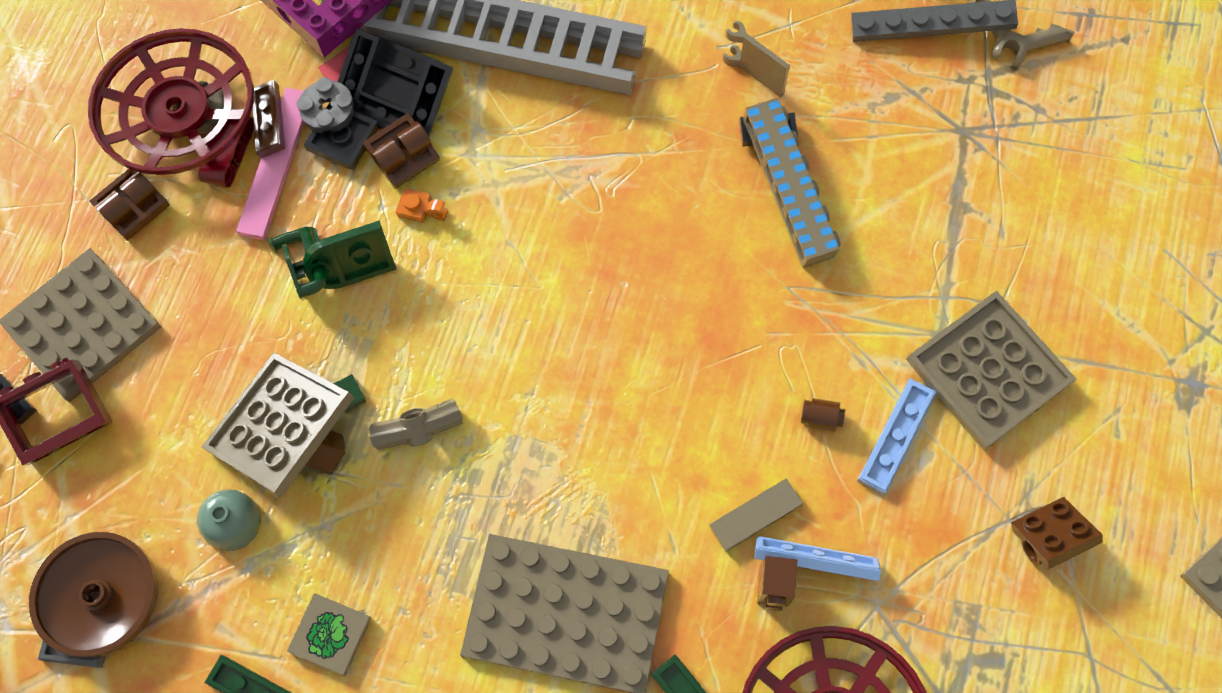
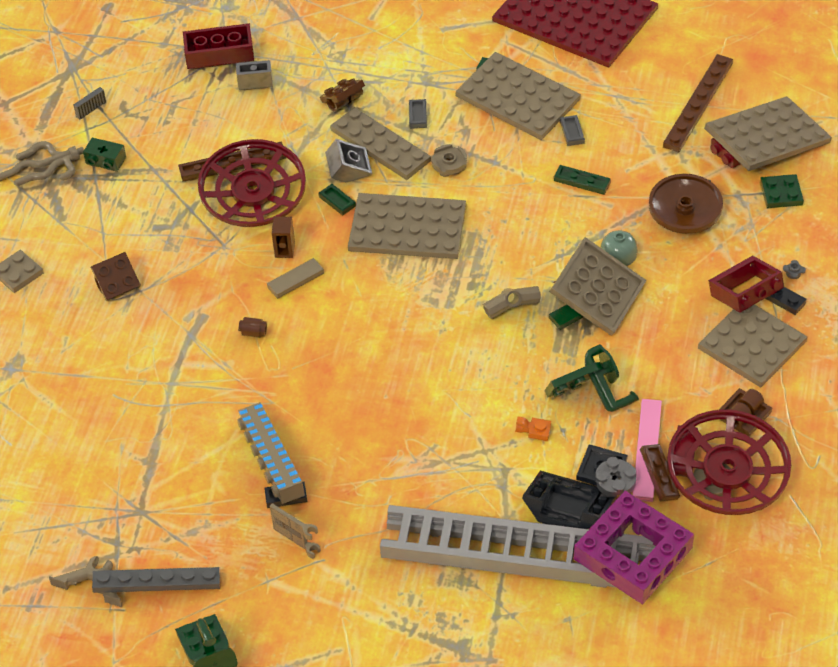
camera: 175 degrees right, 20 degrees down
dark tan tile [287,593,372,676] -> none
reddish brown plate [362,113,440,189] -> none
light blue tile [755,536,881,581] -> none
light blue tile [857,378,936,495] -> none
dark tan plate [906,291,1076,450] -> none

